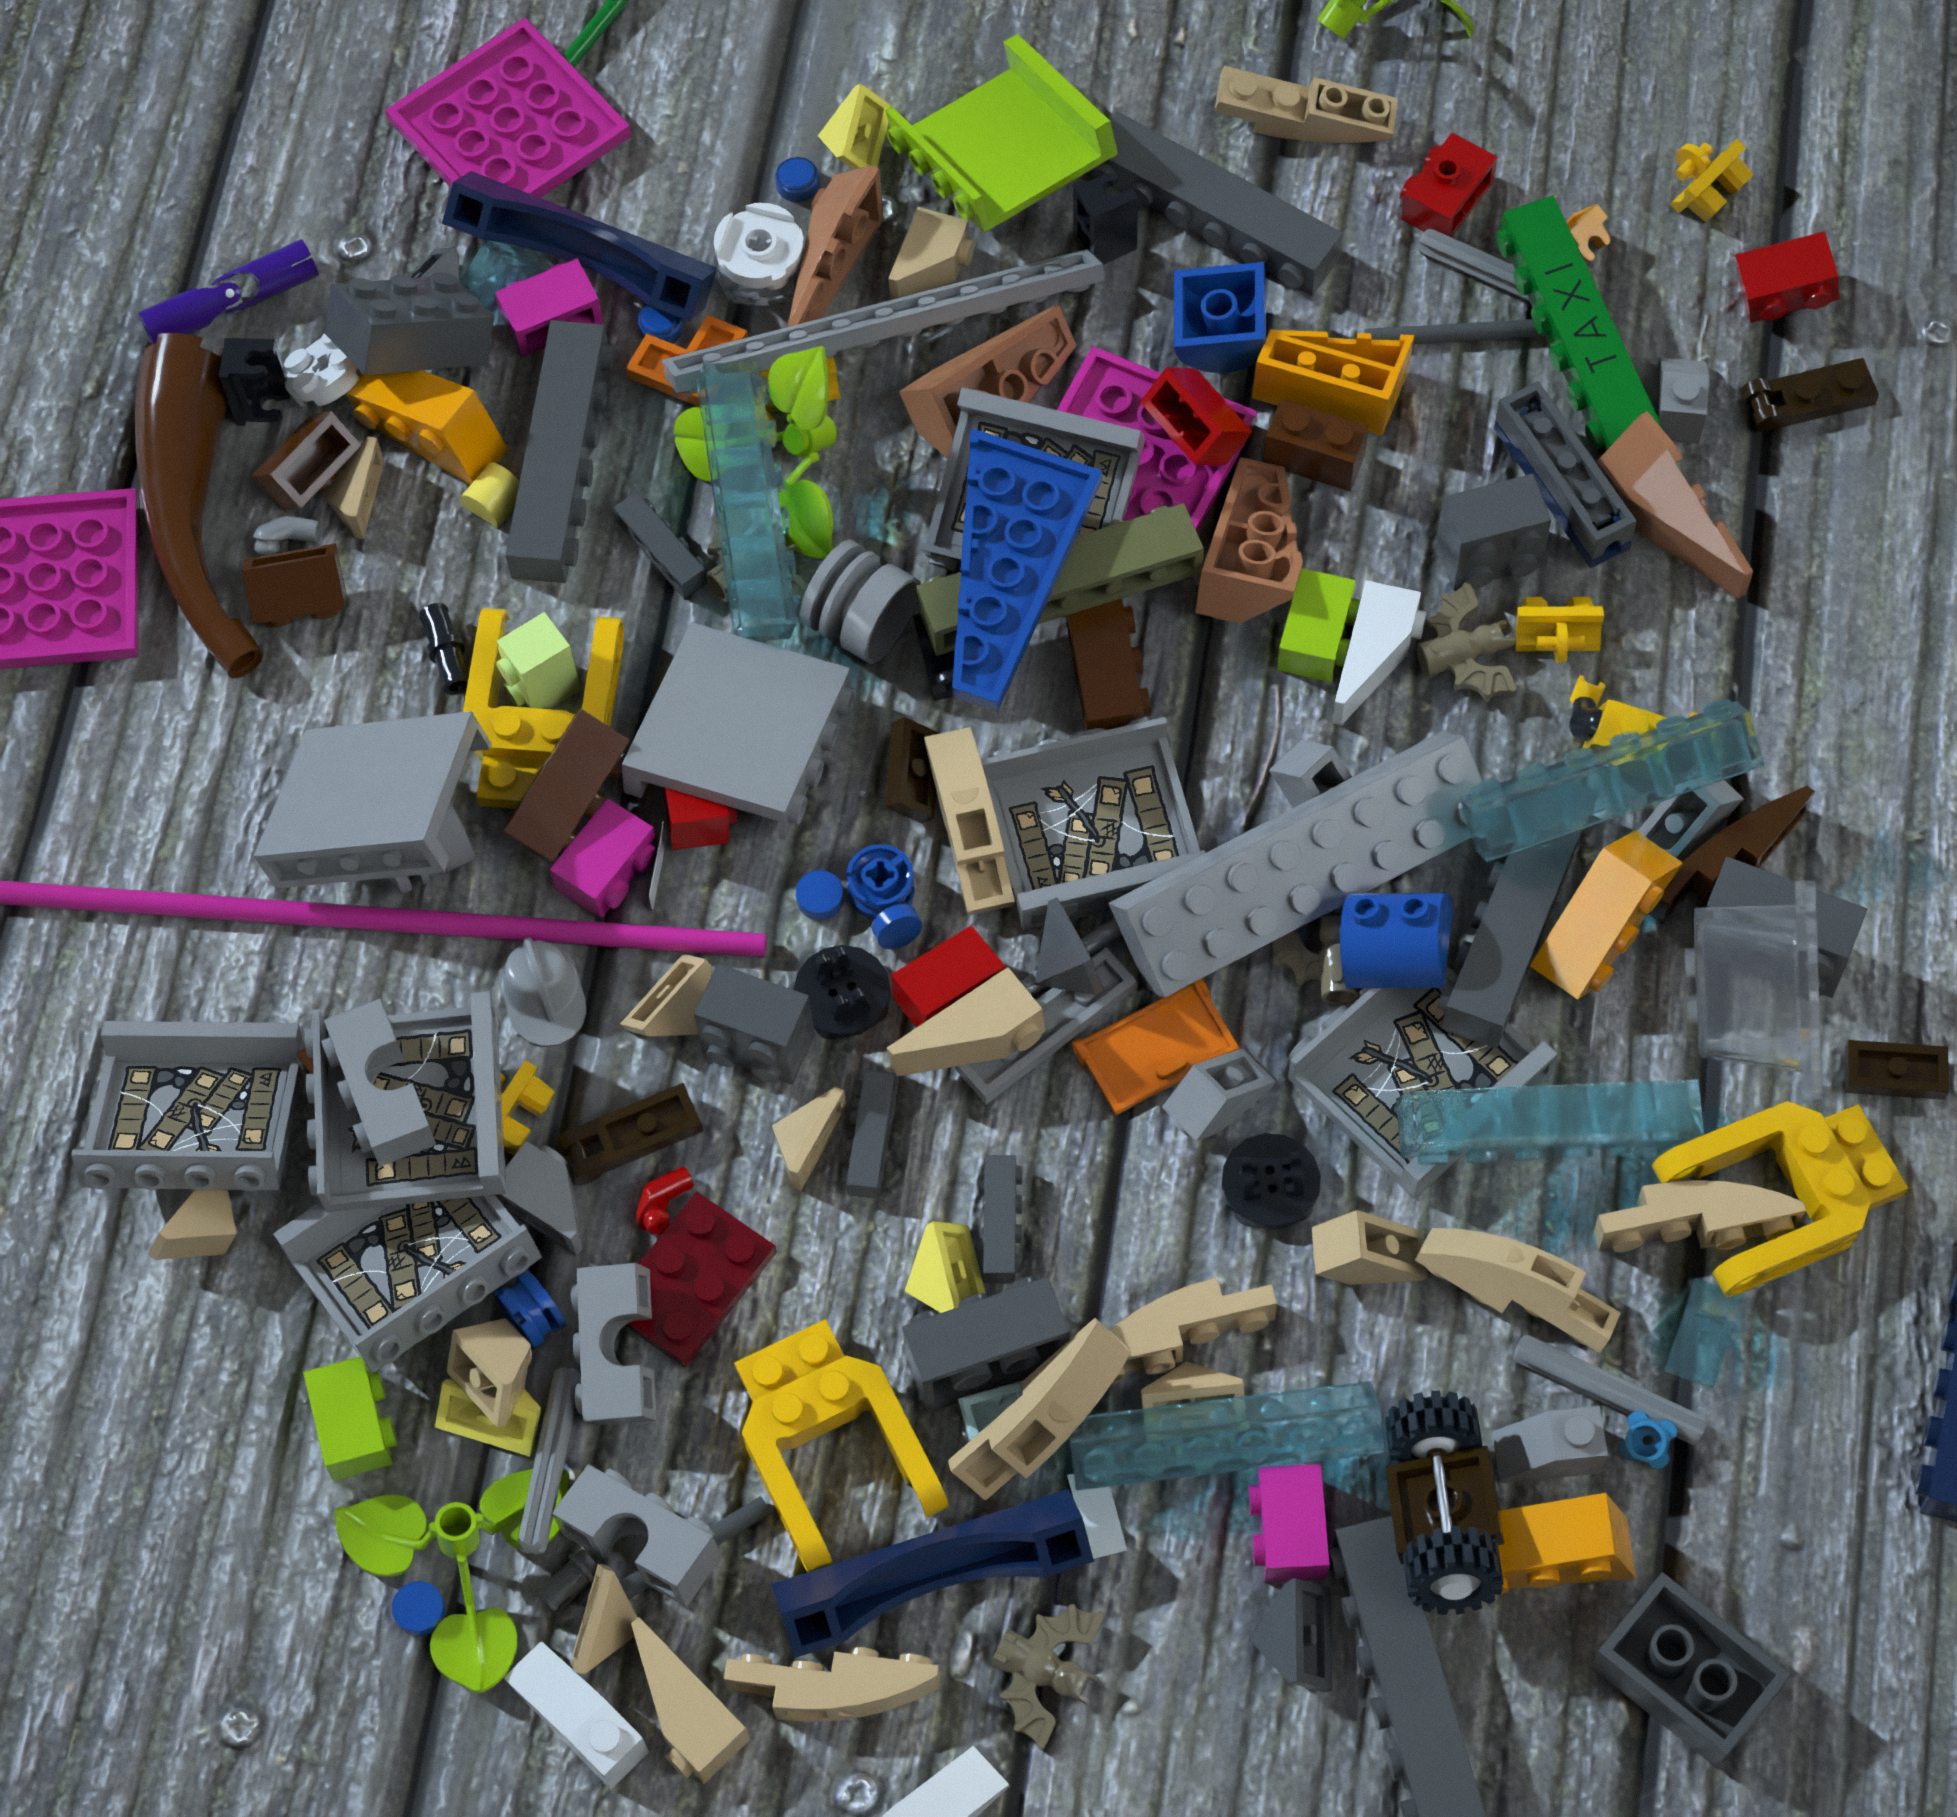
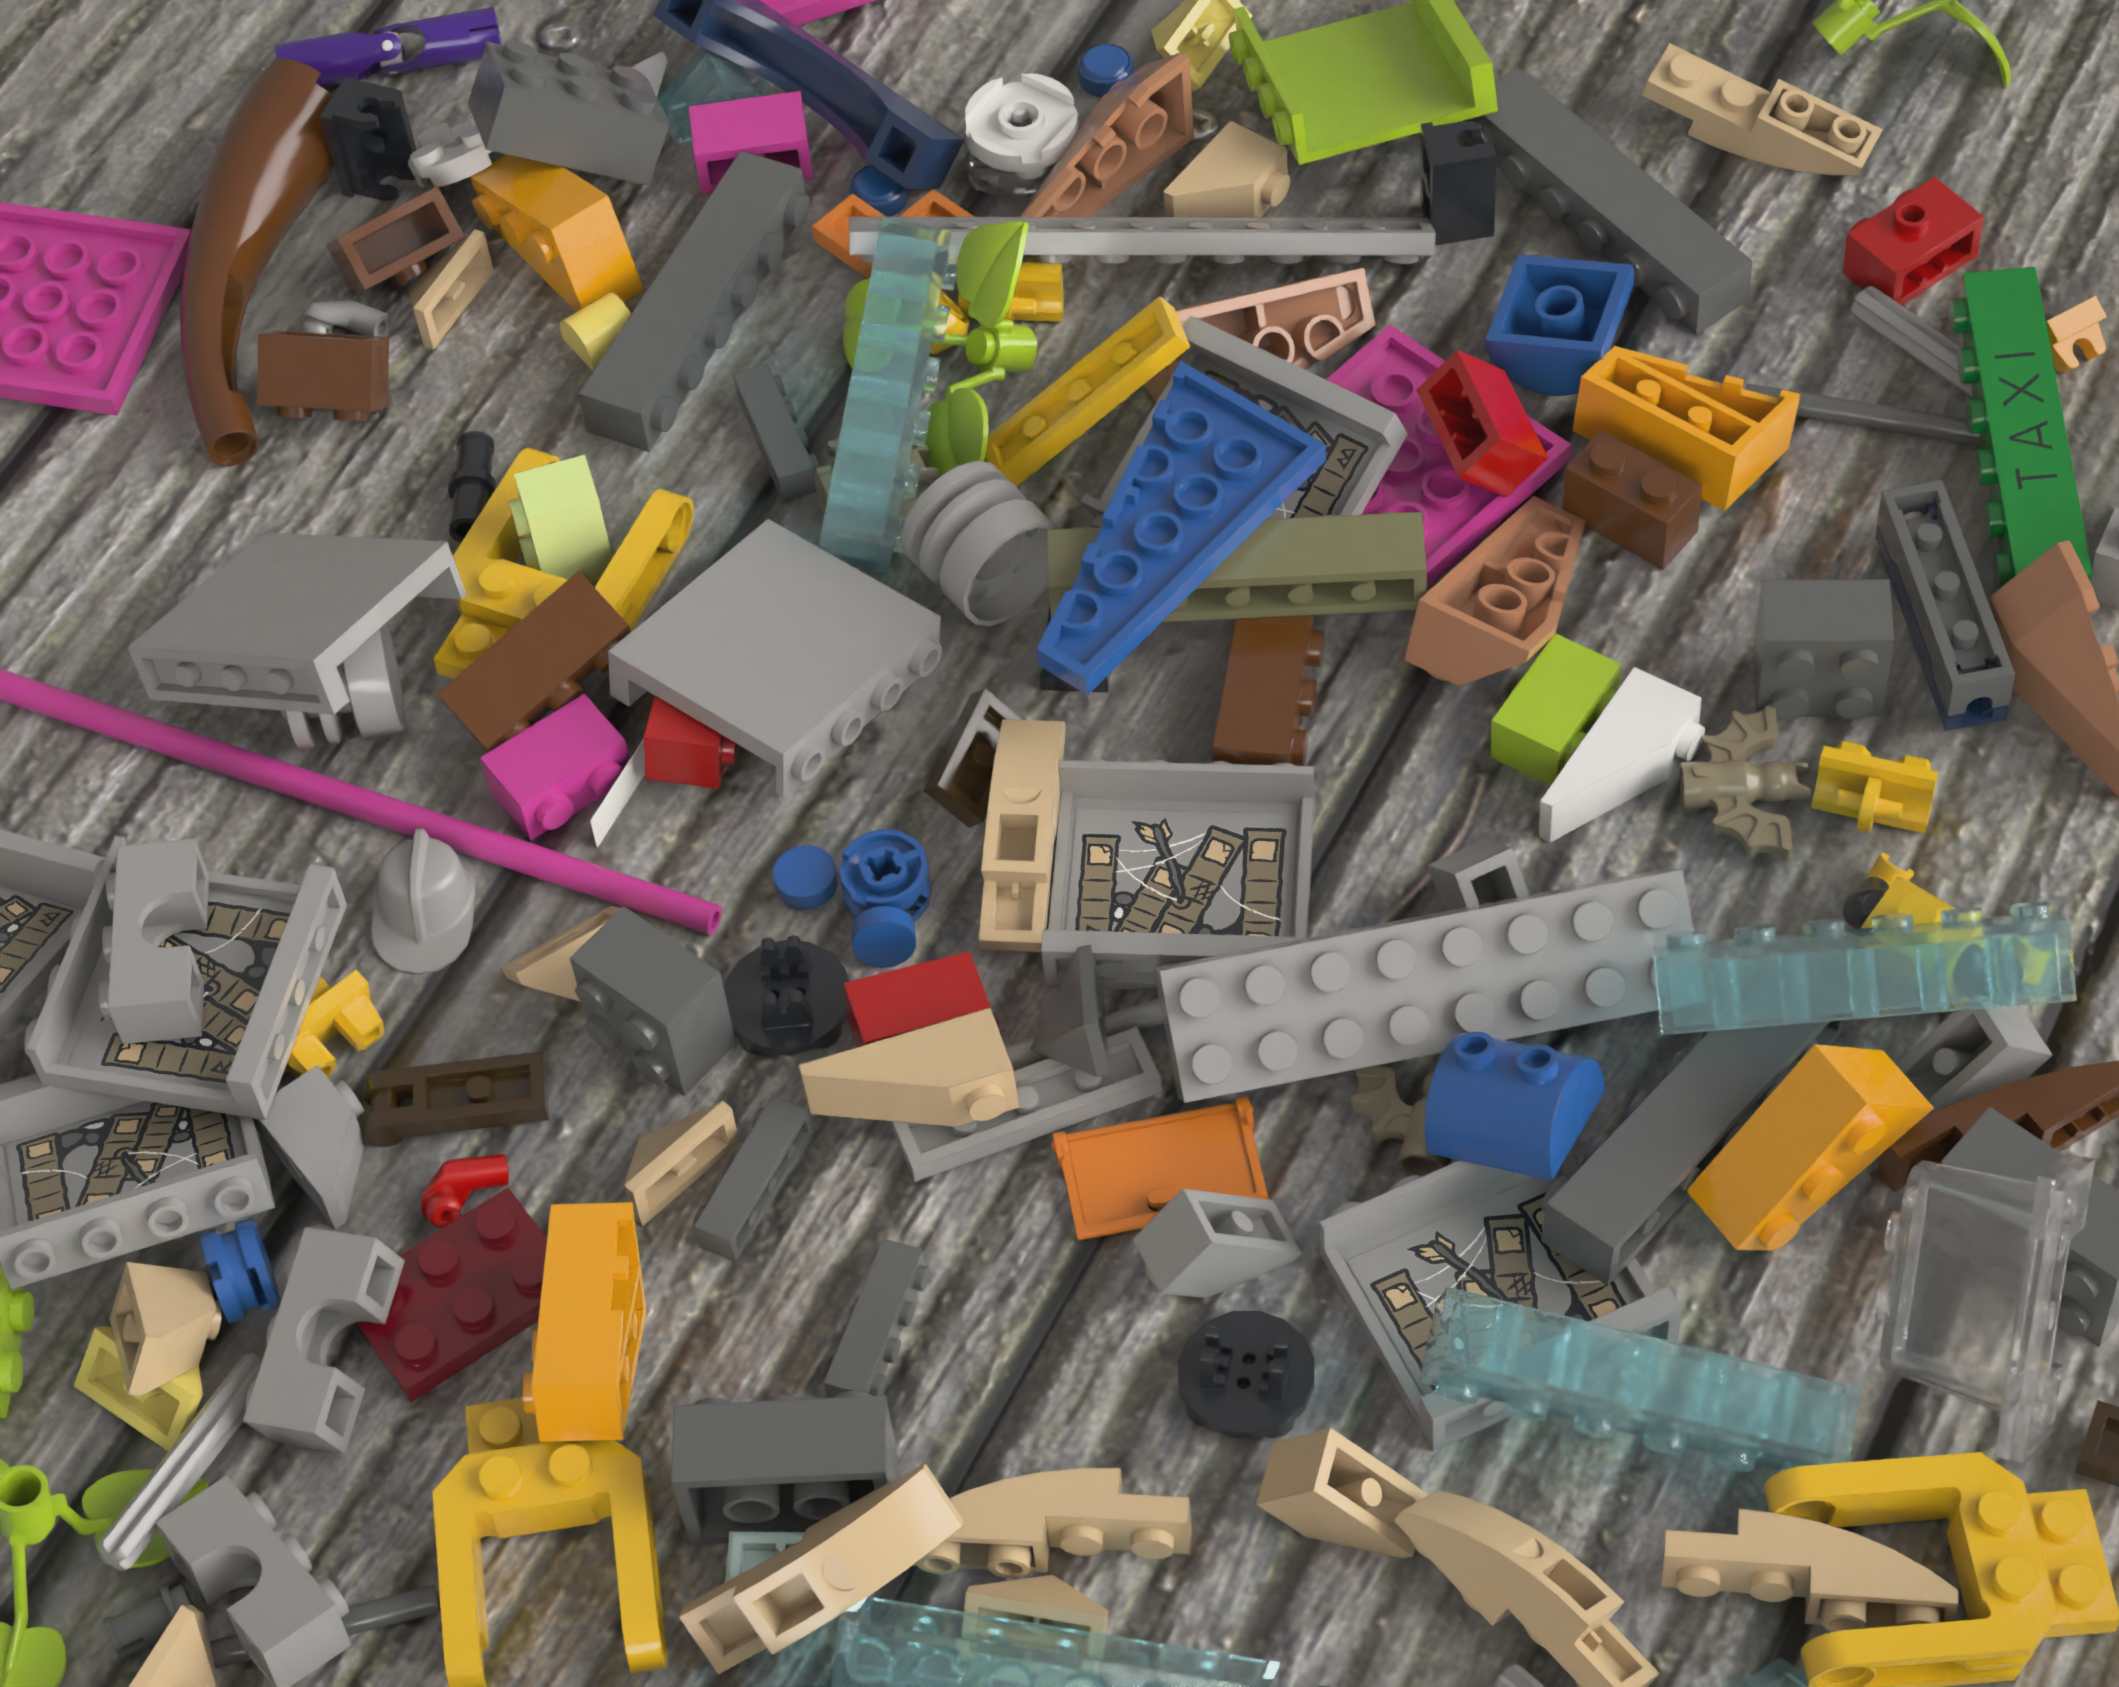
camera: 20 degrees right, 10 degrees down
light yellow slope [905,1221,986,1313] -> none
none -> light orange wedge [522,1202,647,1442]
none -> yellow plate [985,296,1190,487]

